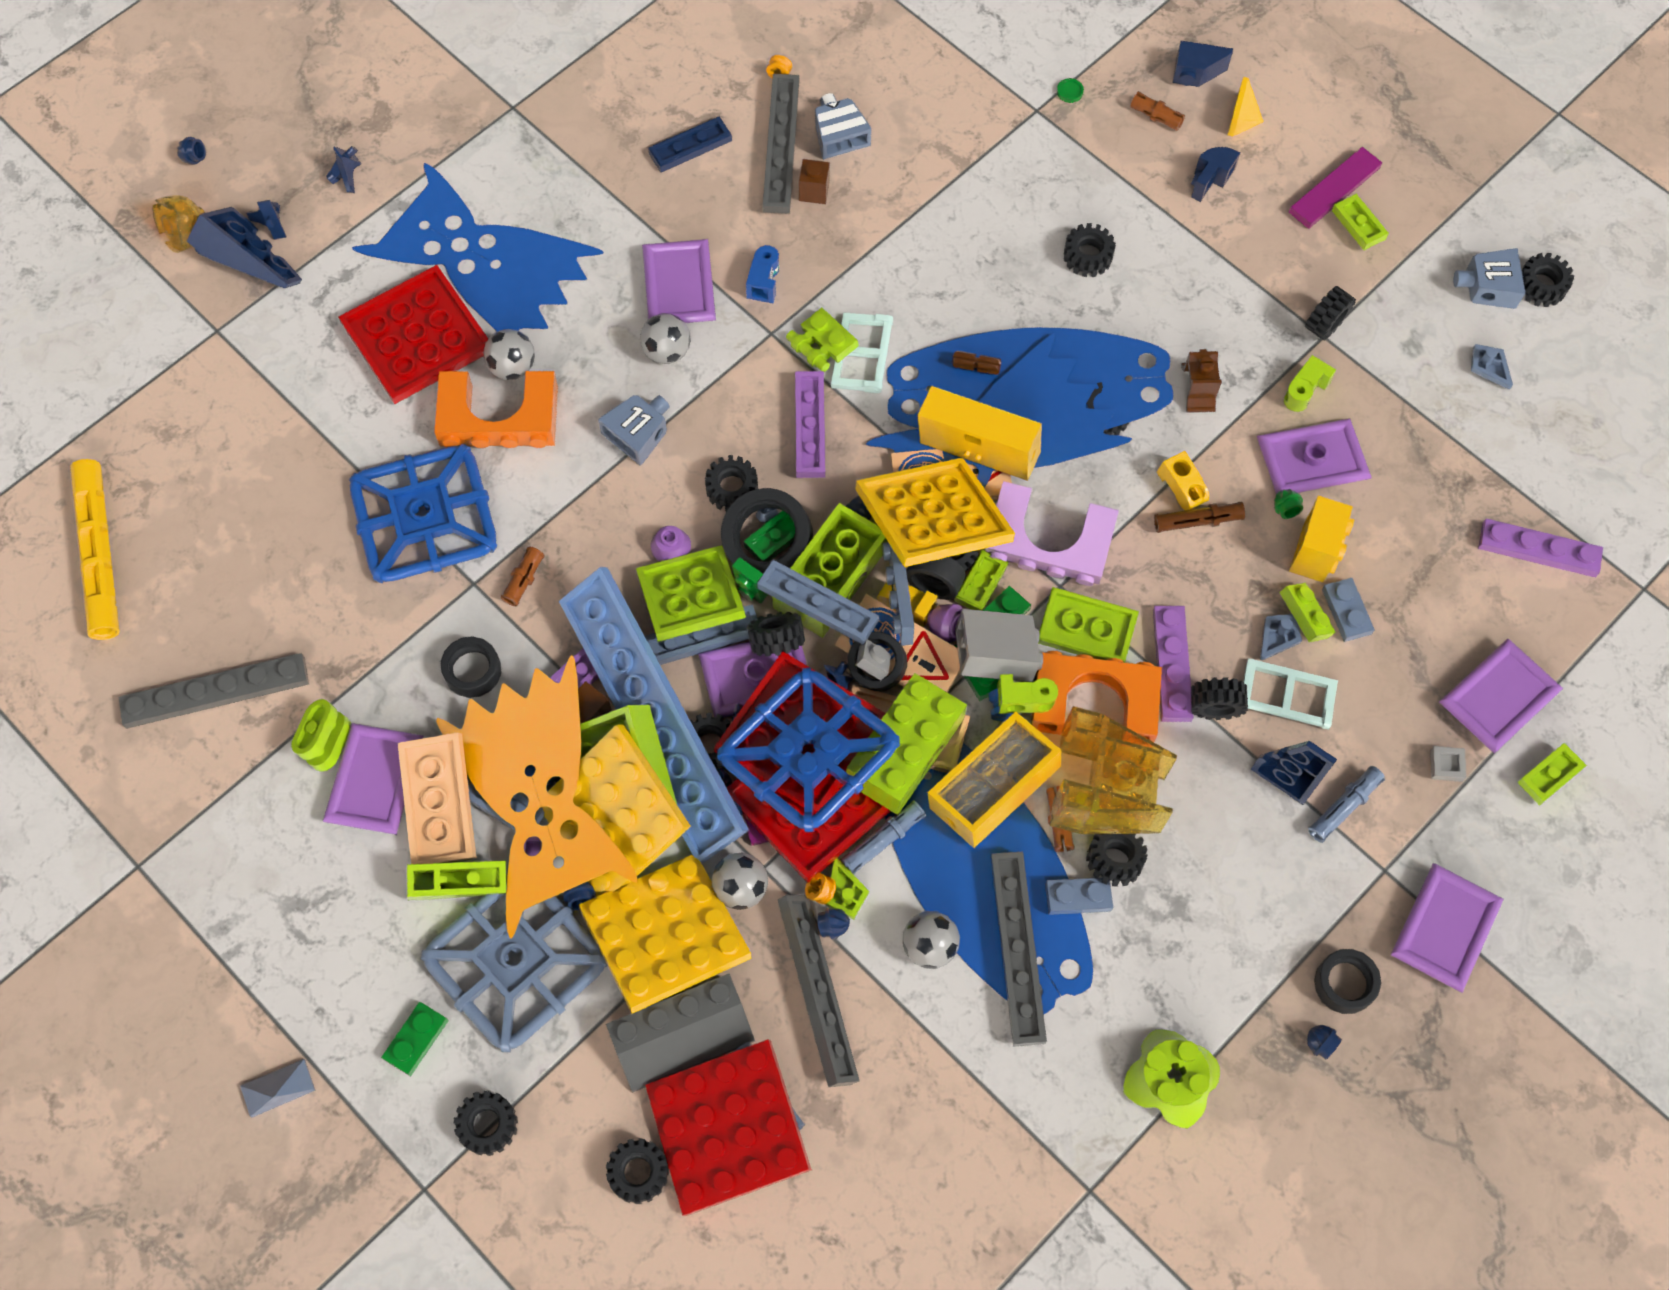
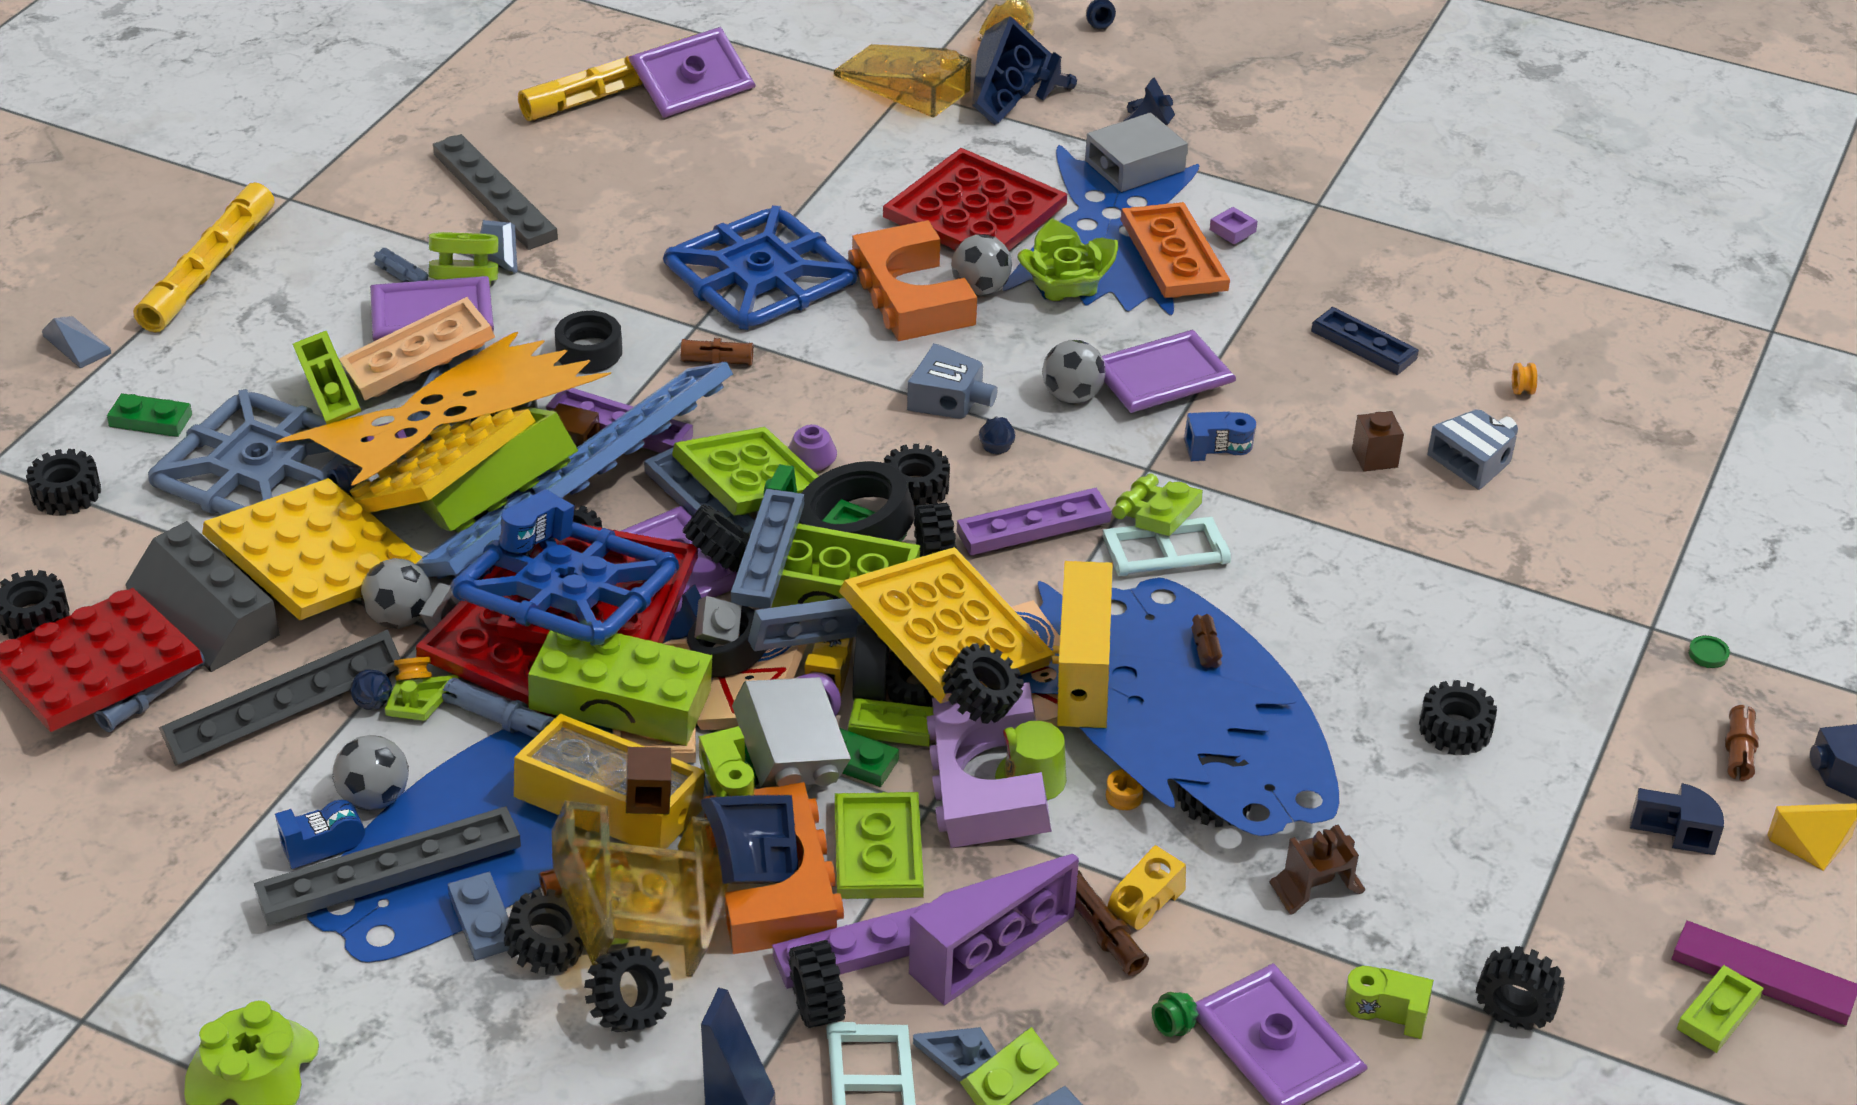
camera: 70 degrees right, 25 degrees down
dark grey plate [763,74,800,214] -> none
yellow brick [1289,495,1354,583] -> none
none -> yellow piece [133,182,275,333]
none -> blue leg [275,800,365,869]
none -> sand blue axle [374,248,429,282]
none -> light grey plate [419,583,460,631]
none -> sand blue piece [480,220,518,273]
none -> blue leg [499,489,575,553]
none -> black tyre [584,946,673,1032]
none -> reddish brown brick [626,747,671,814]
none -> medium lavender piece [628,27,756,118]
none -> dark blue plate [701,795,799,884]
none -> clear yellow slope [834,44,972,118]
none -> medium lavender slope [909,853,1079,1006]
none -> black tyre [914,502,957,557]
none -> black tyre [942,643,1024,724]
none -> dark blue plate [979,416,1015,454]
none -> lime hat [995,720,1067,801]
none -> lime brick [1017,218,1118,301]
none -> light grey brick [1085,112,1188,192]
none -> light orange bush [1106,769,1144,810]
none -> orange plate [1120,202,1230,298]
none -> medium lavender plate [1209,207,1258,244]

